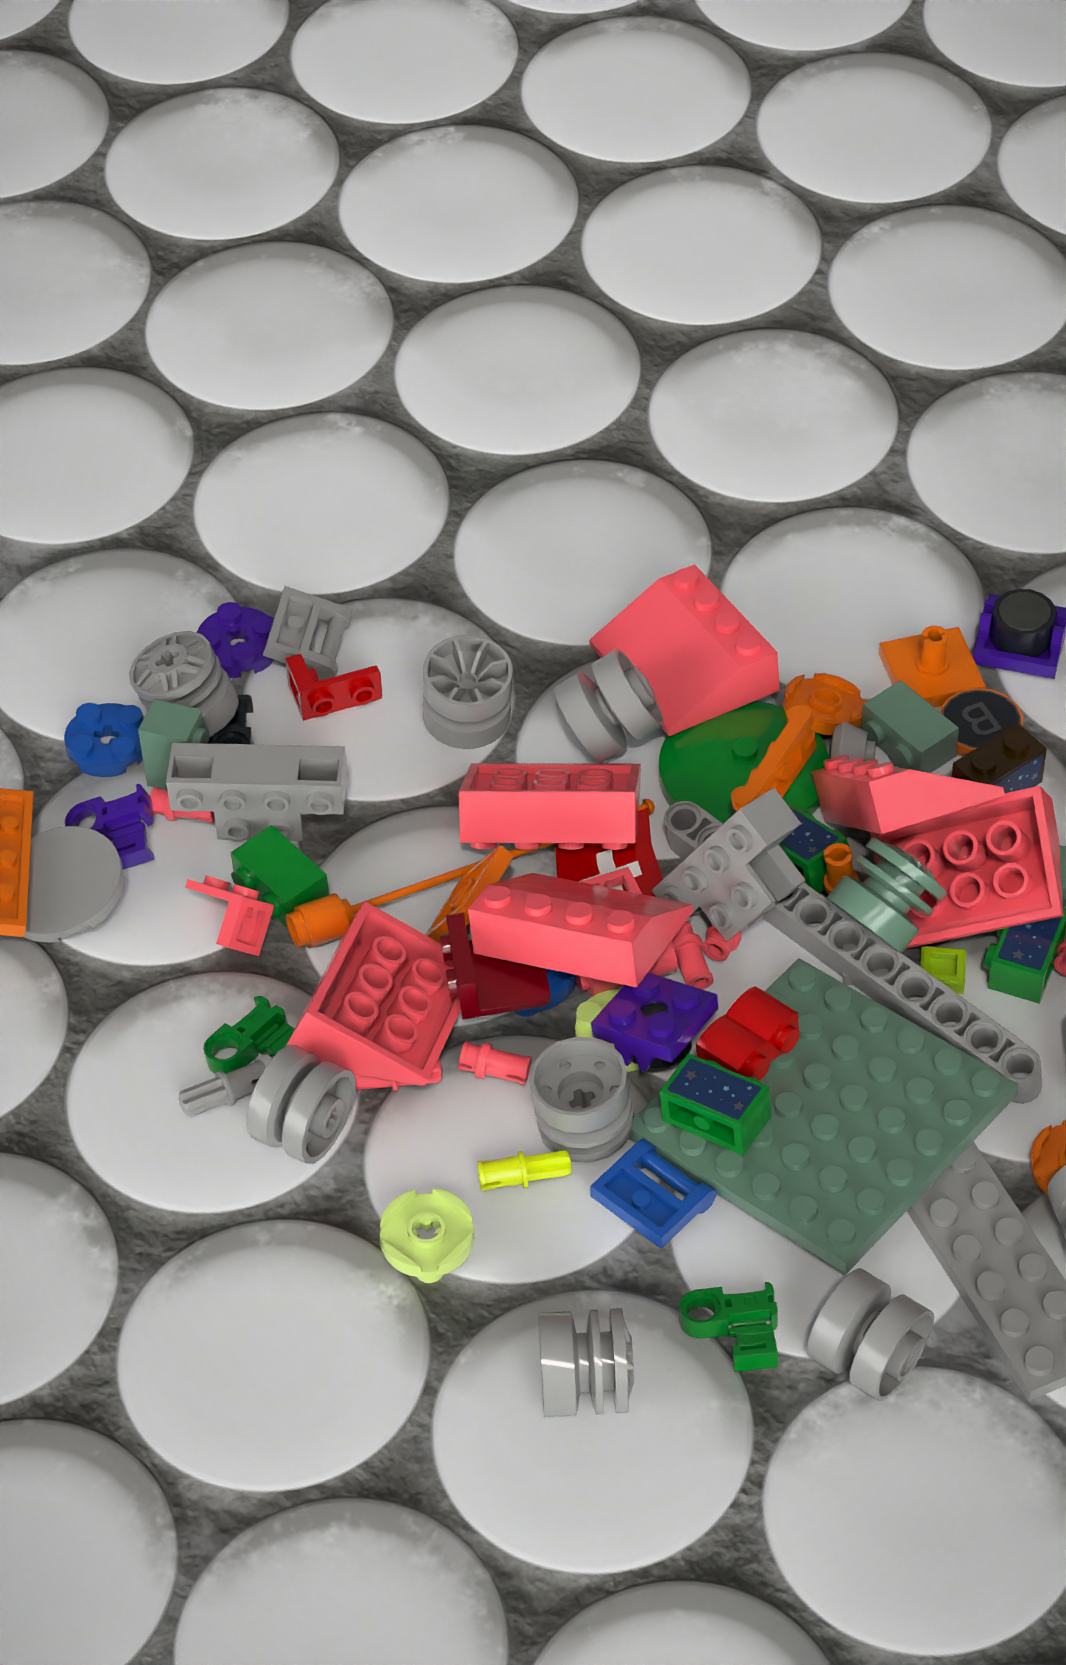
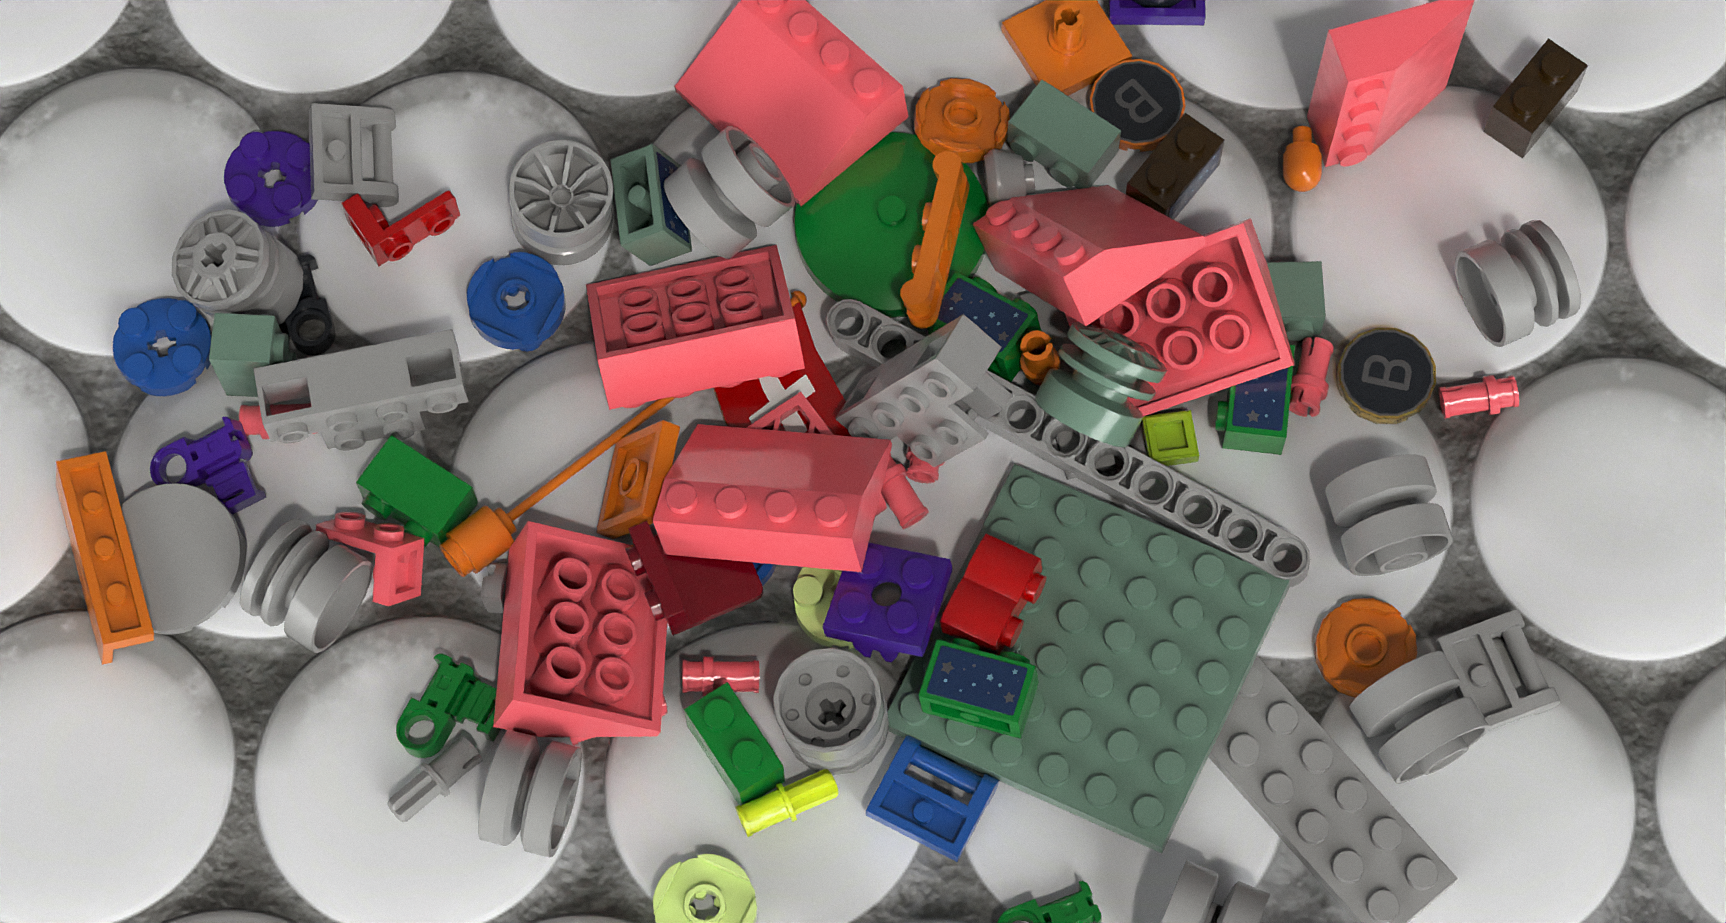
camera: 15 degrees left, 20 degrees up
none -> light grey wheel [239,519,373,653]
none -> blue plate [467,252,566,352]
none -> light grey tile [480,562,508,613]
none -> sand green brick [610,144,692,266]
none -> green brick [684,682,785,806]

